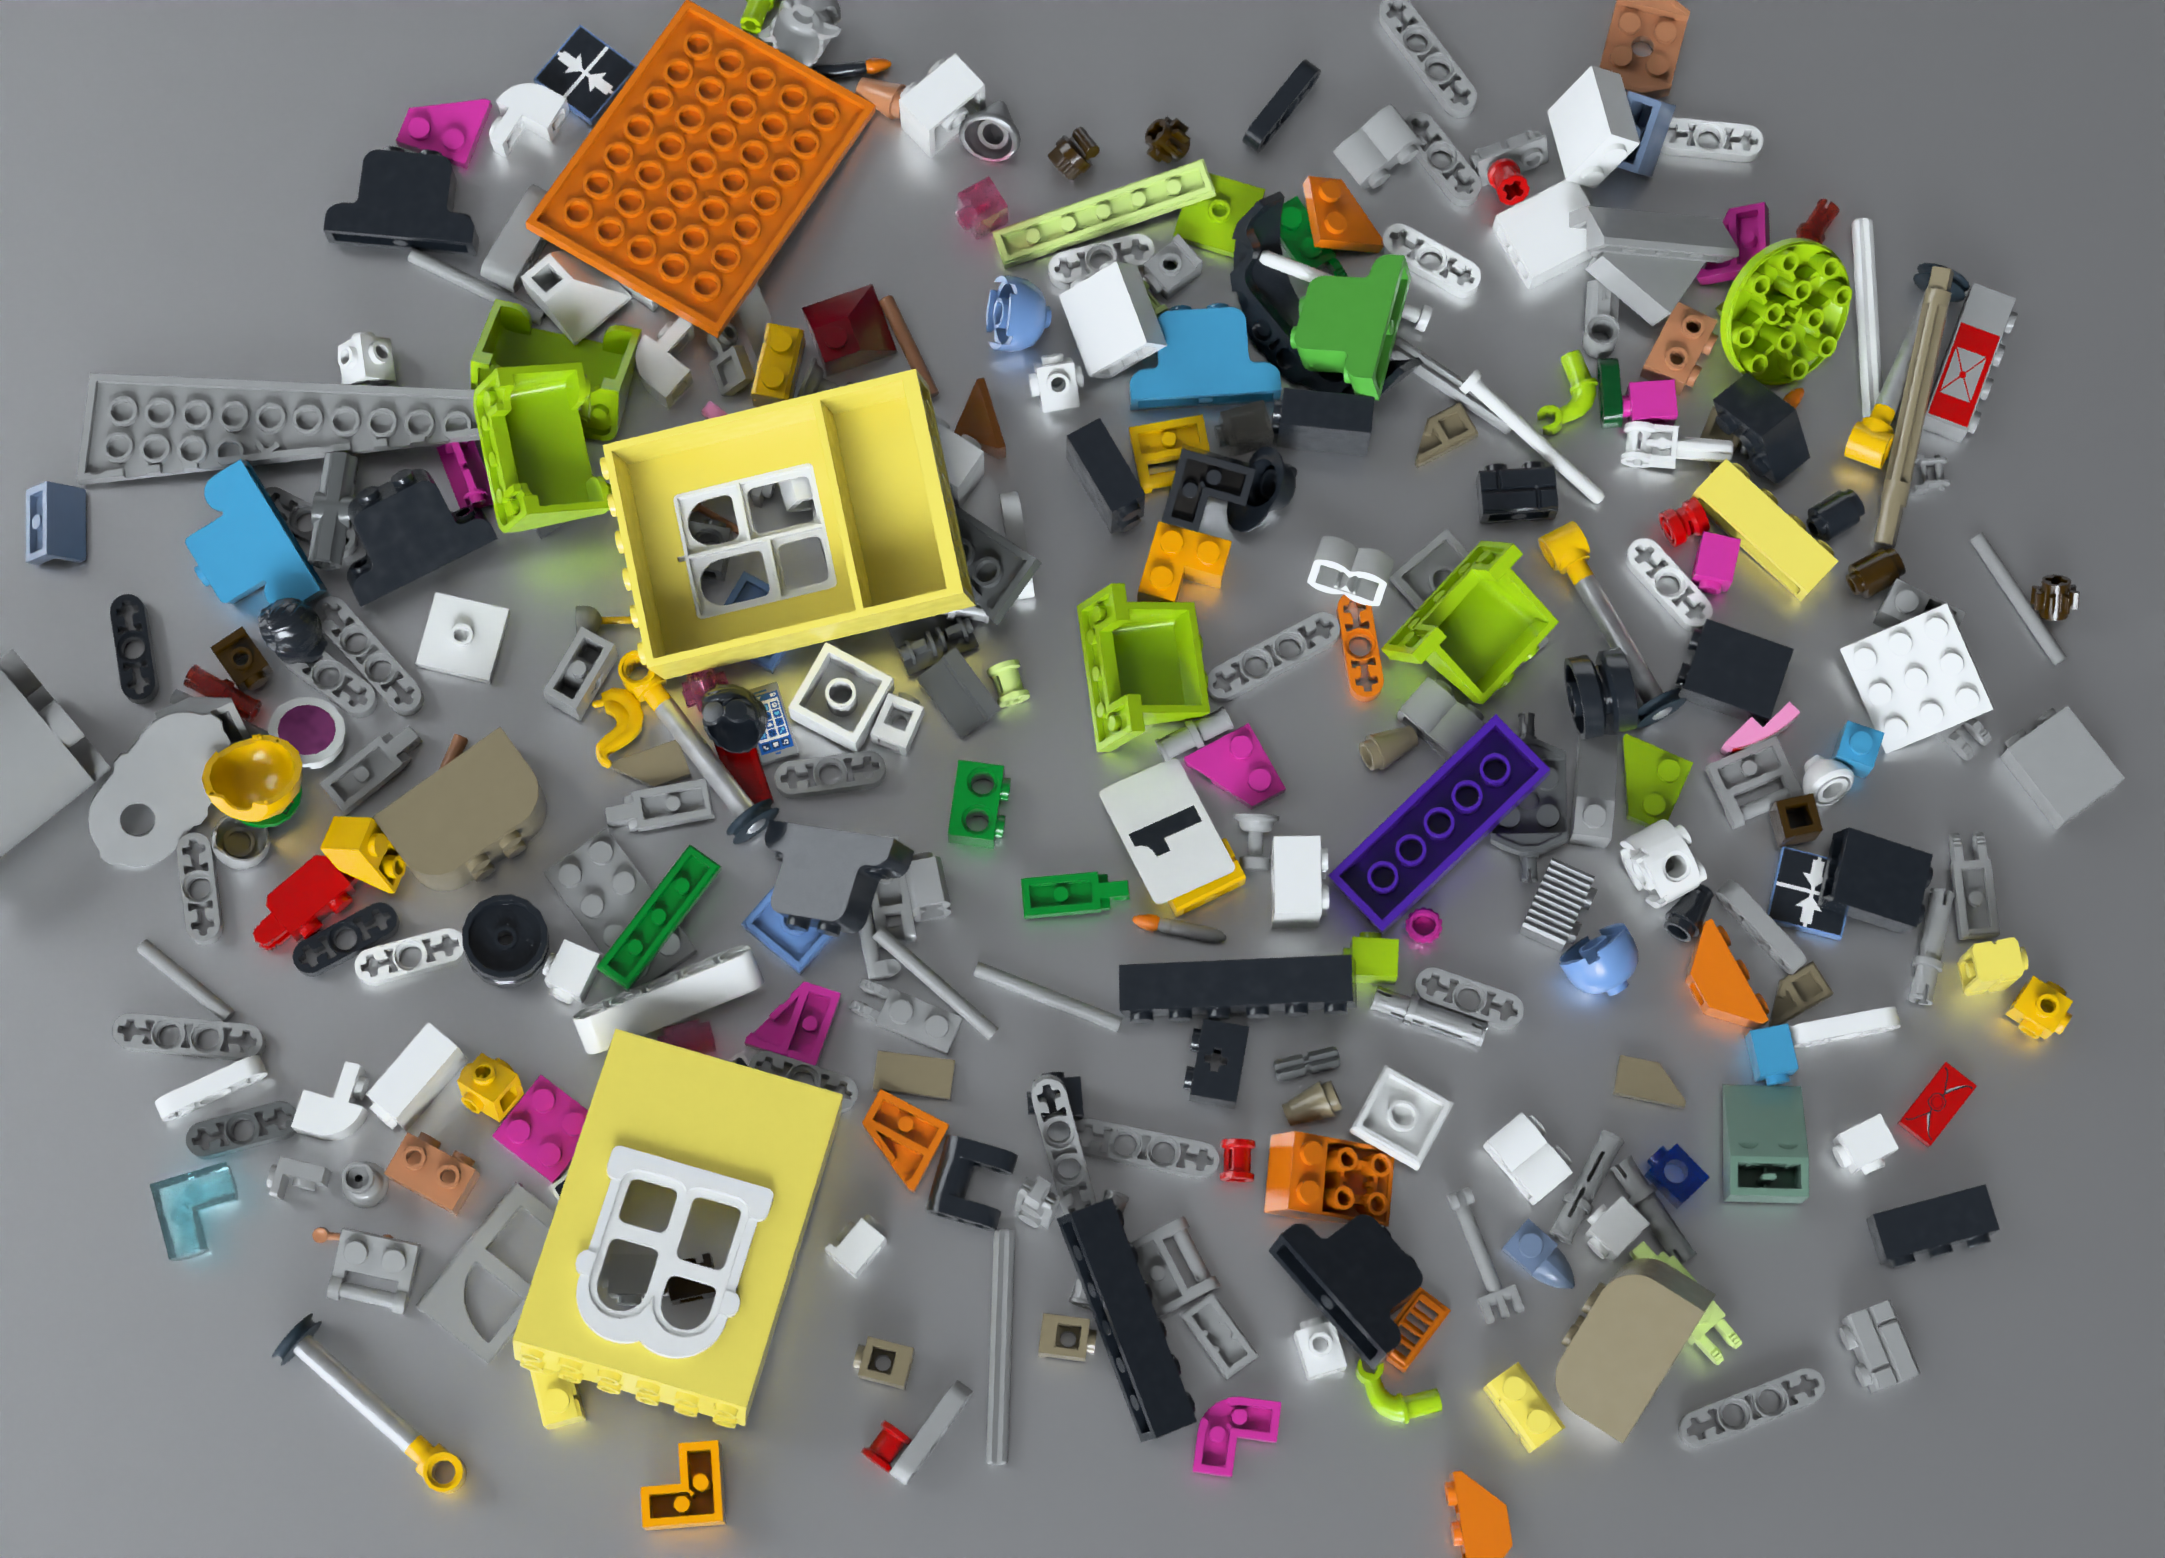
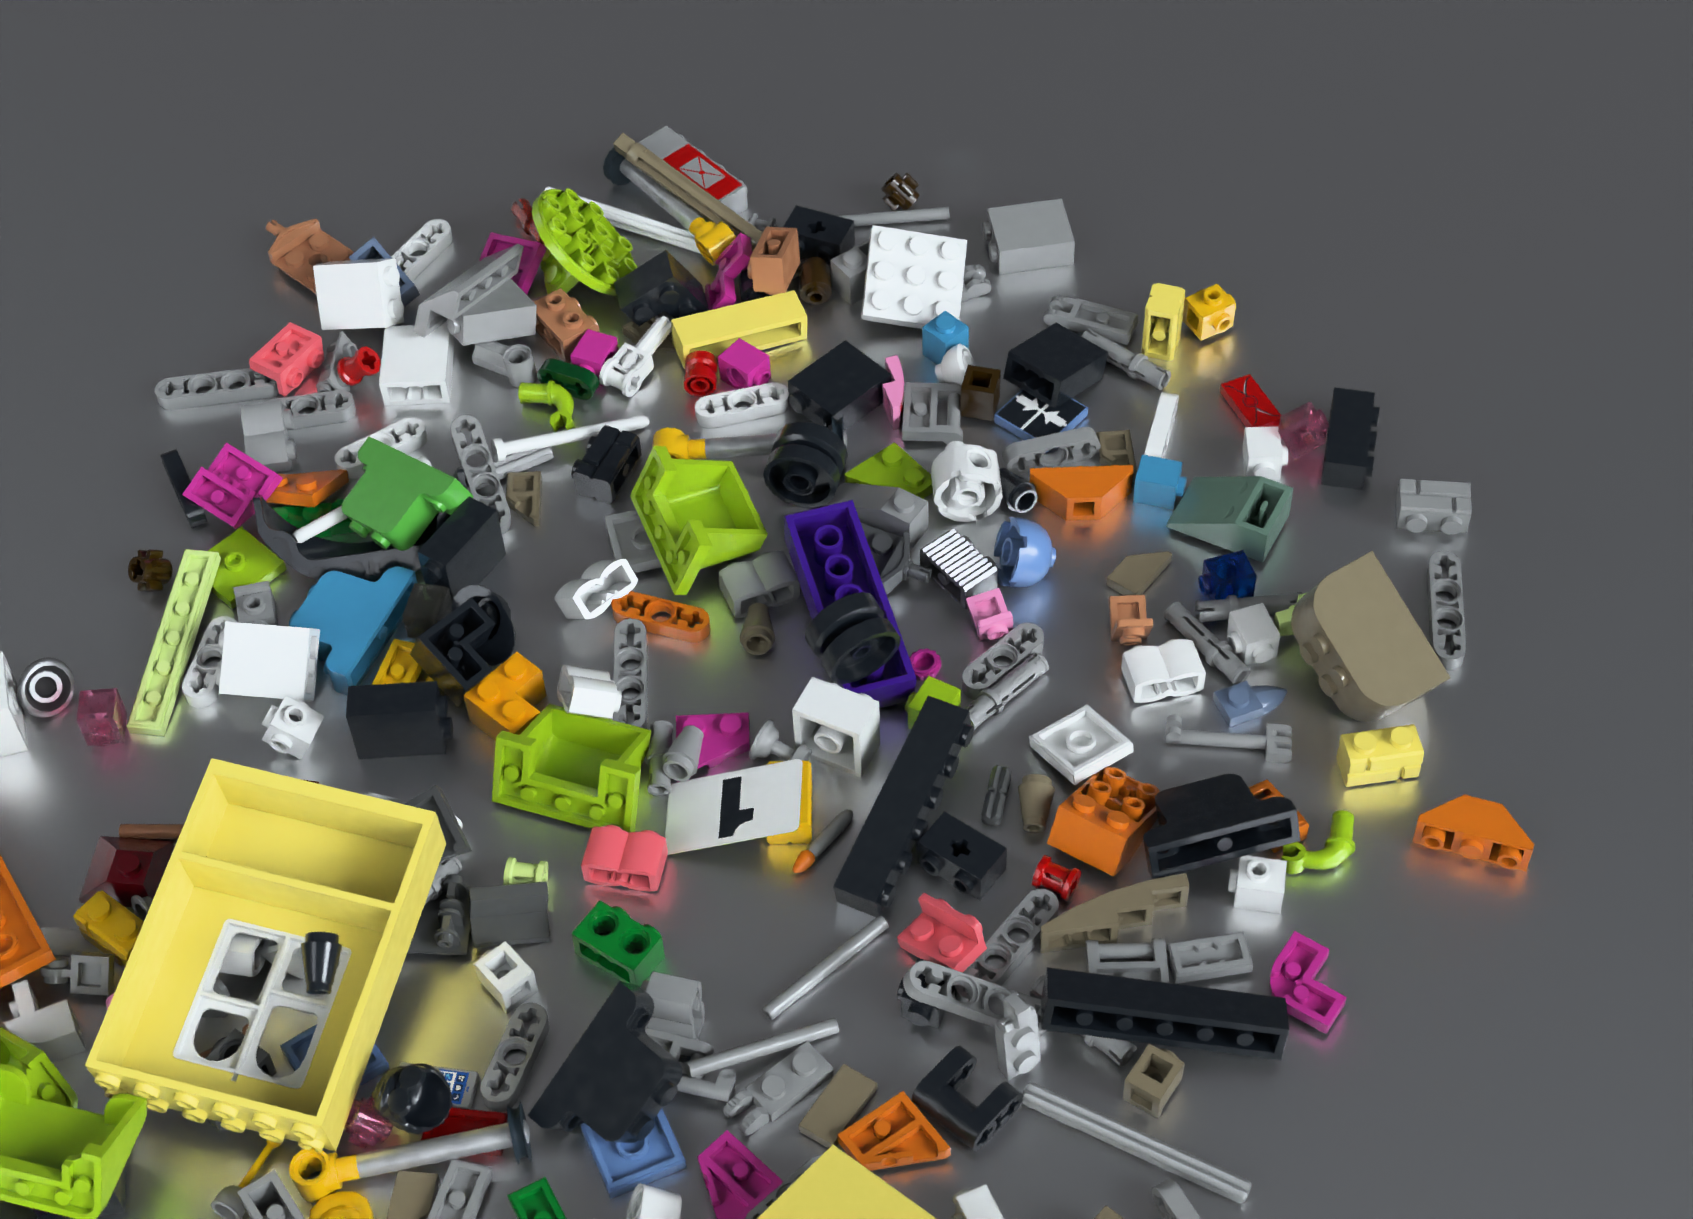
camera: 60 degrees left, 25 degrees down
white brick [788,642,895,752] -> none
medium blue cylinder [986,275,1052,352] -> none
green hinge [1021,871,1130,919] -> none
dark brown piece [1047,127,1100,180] -> none
none -> dark pink slope [182,442,283,529]
none -> coral bracket [249,322,325,397]
none -> black cone [300,932,342,995]
none -> light grey beam [451,415,511,535]
none -> white brick [557,665,622,719]
none -> coral brick [581,825,668,892]
none -> light grey cone [662,725,704,781]
none -> dark pink plate [705,233,752,310]
none -> nougat brick [747,227,800,295]
none -> black brick [783,205,855,266]
none -> black wheel [805,592,901,684]
none -> coral bracket [897,893,987,973]
none -> bright pink bracket [966,588,1013,641]
none -> dark tan slope [1039,873,1190,953]
none -> nougat bracket [1108,595,1153,646]
none -> clear pink brick [1278,401,1329,459]

